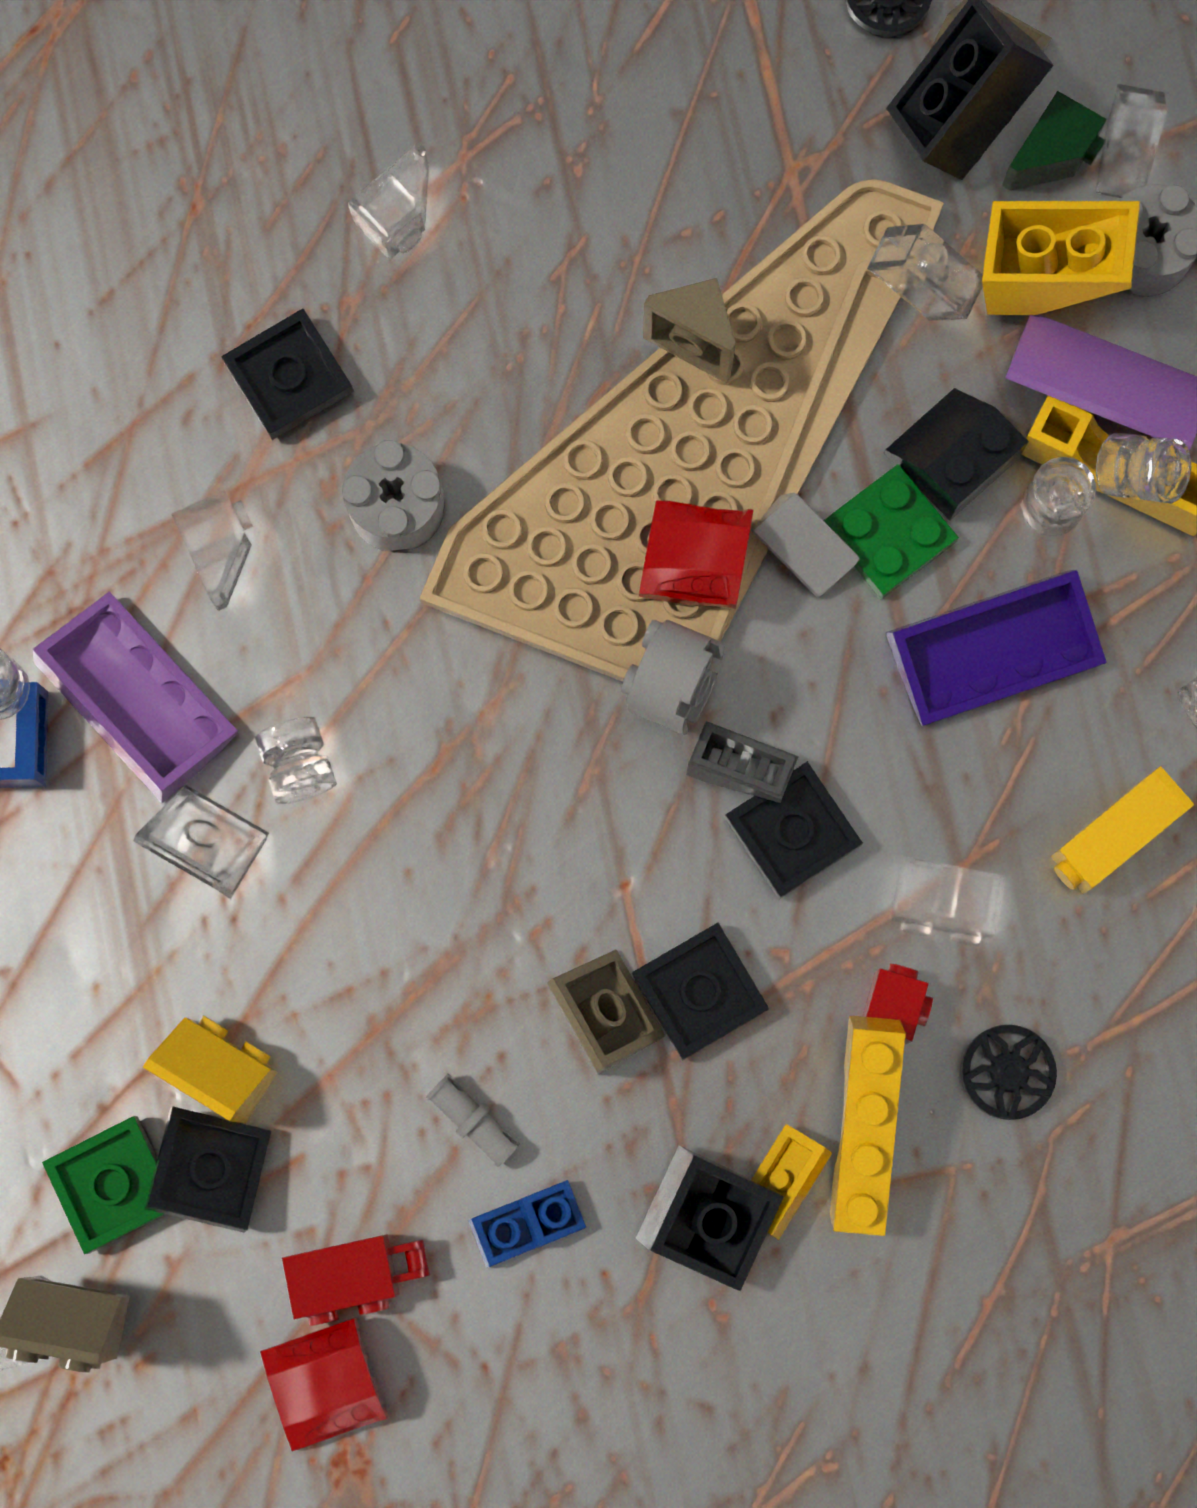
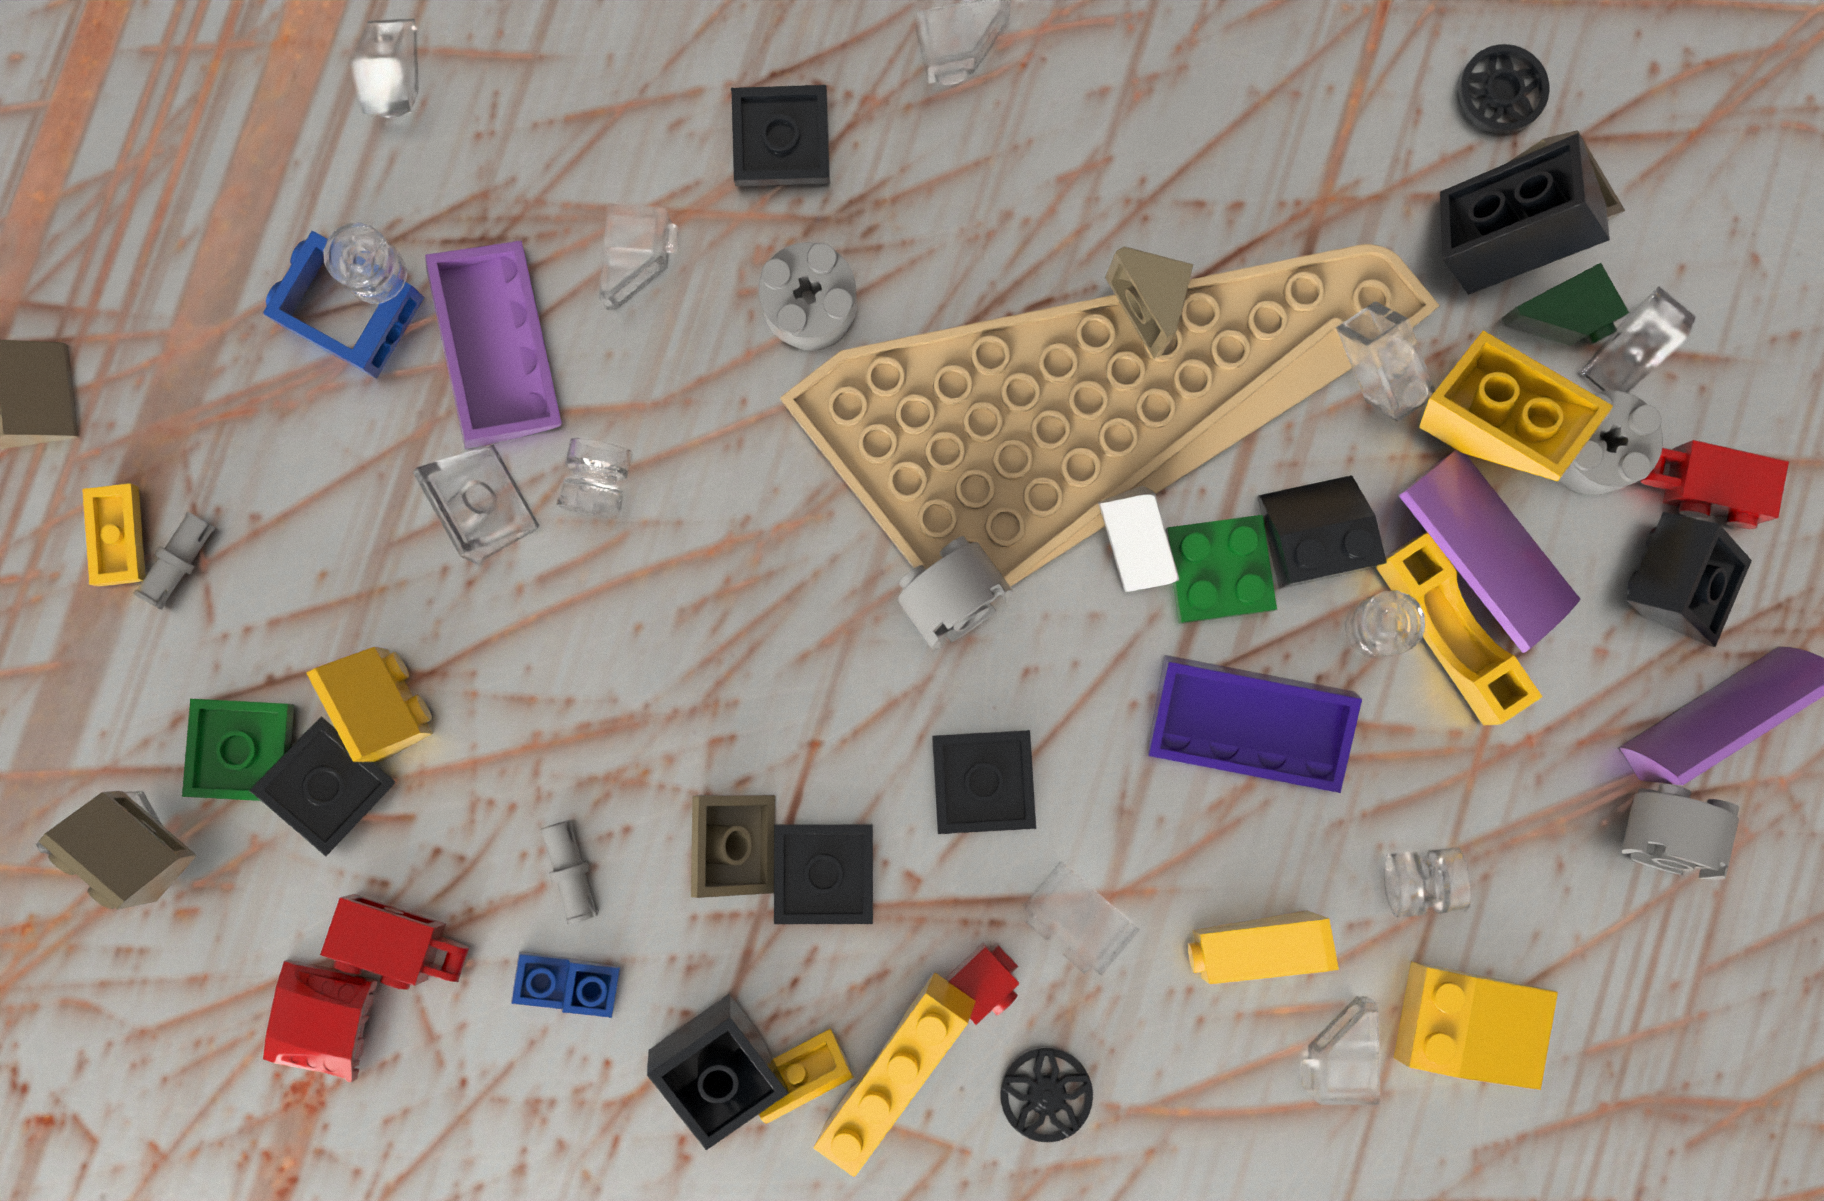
camera: 25 degrees right, 5 degrees up
red slope [639,500,754,609] -> none
dark grey slope [686,721,798,803] -> none
clear wheel [1096,433,1191,504] -> none

